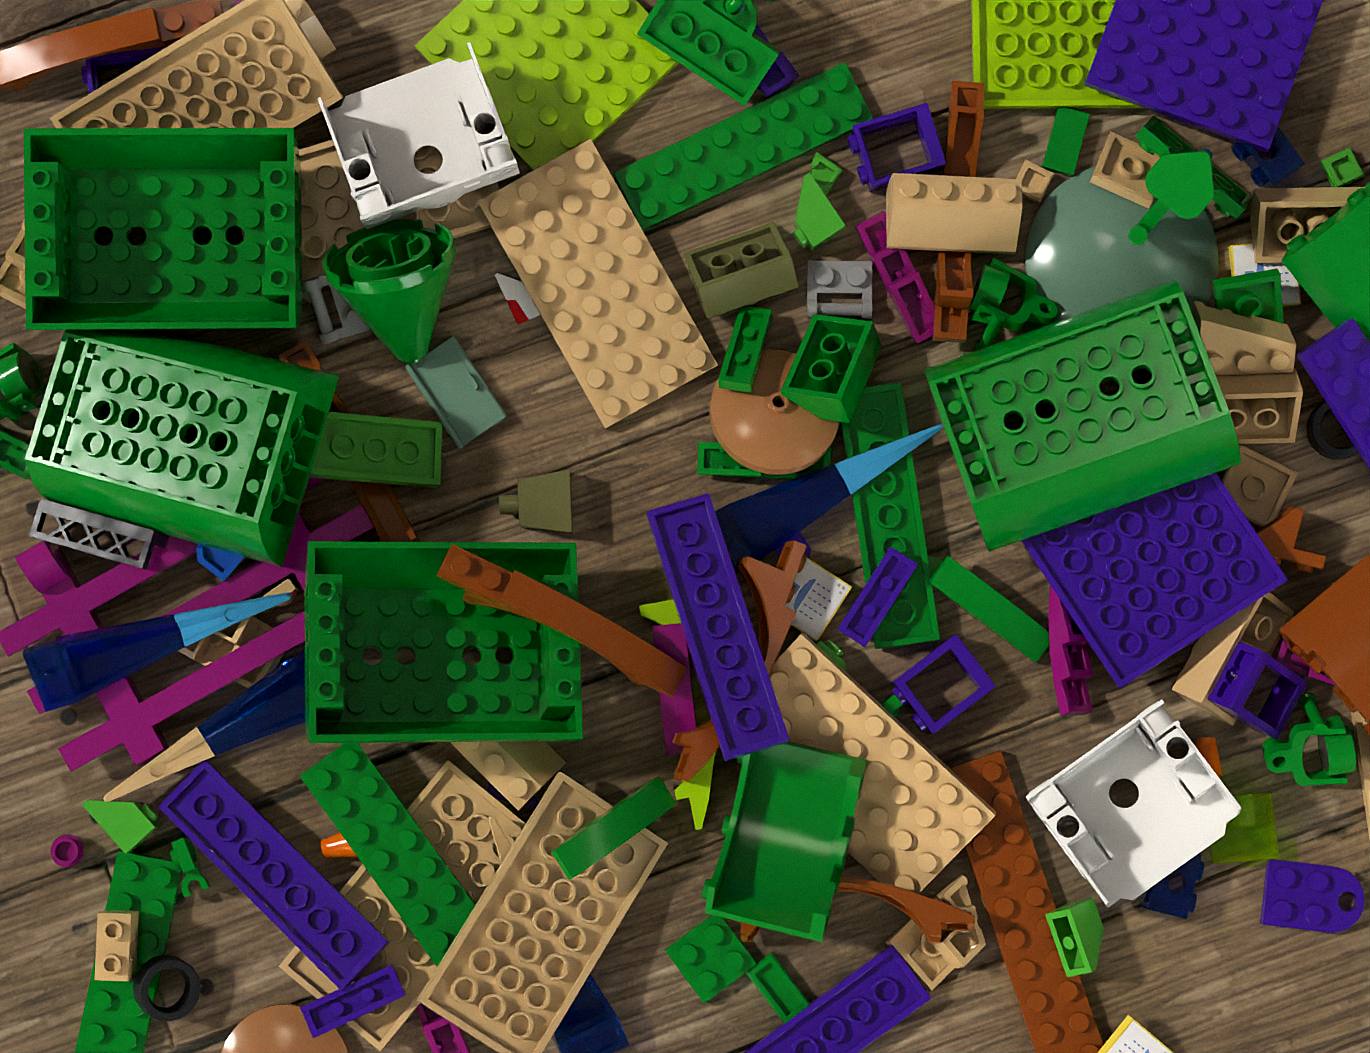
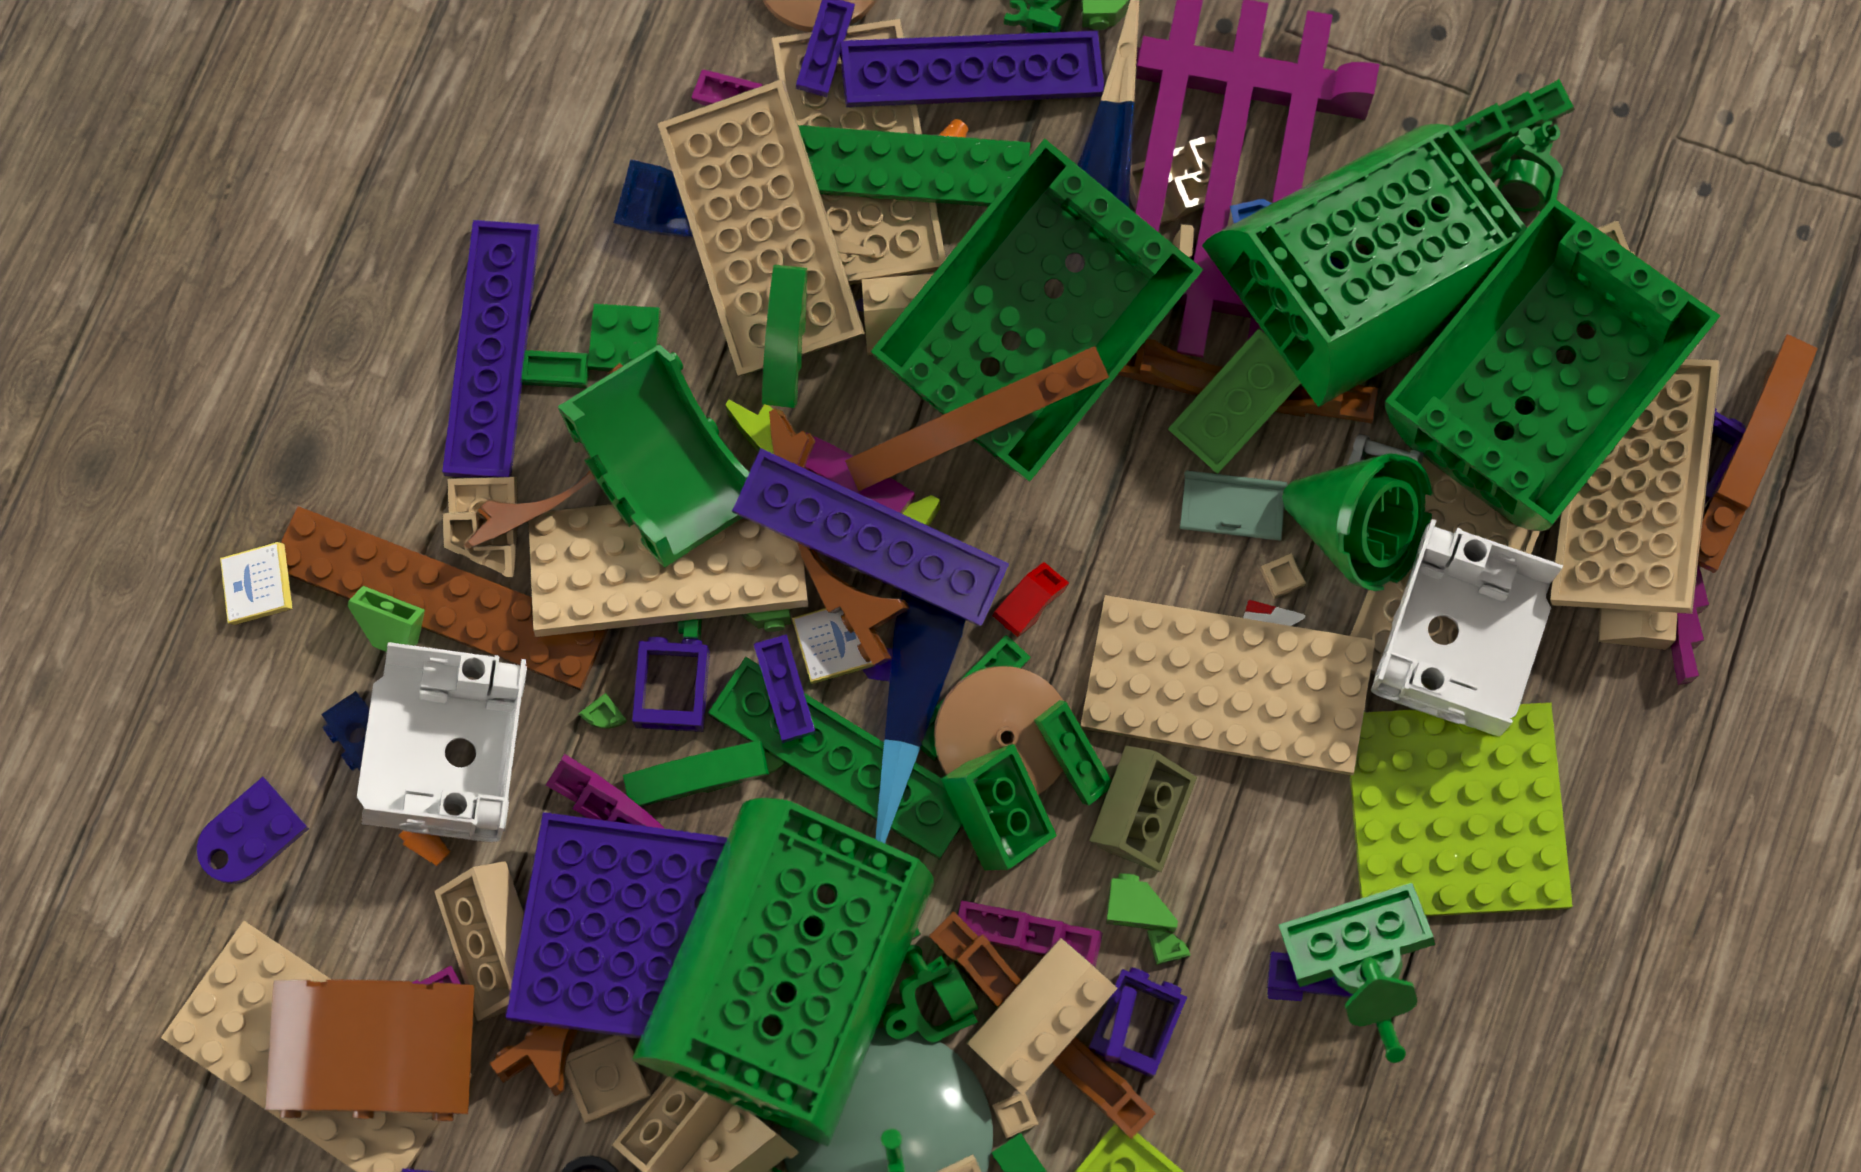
camera: 135 degrees right, 10 degrees down
clear blue plate [23,593,291,712] -> none
fence [29,499,169,570] -> none
olive torso [499,470,573,534] -> none
green plate [614,62,873,231] -> none
light grey plate [807,261,872,319] -> none
dark purple window [1208,642,1308,740] -> none
clear neon green plate [1209,792,1279,864] -> none
green piece [1262,692,1356,786] -> none
none -> bright green tile [578,693,627,729]
none -> red slope [992,562,1069,637]
none -> dark purple tile [1104,986,1137,1063]
none -> tan tile [1260,553,1306,599]

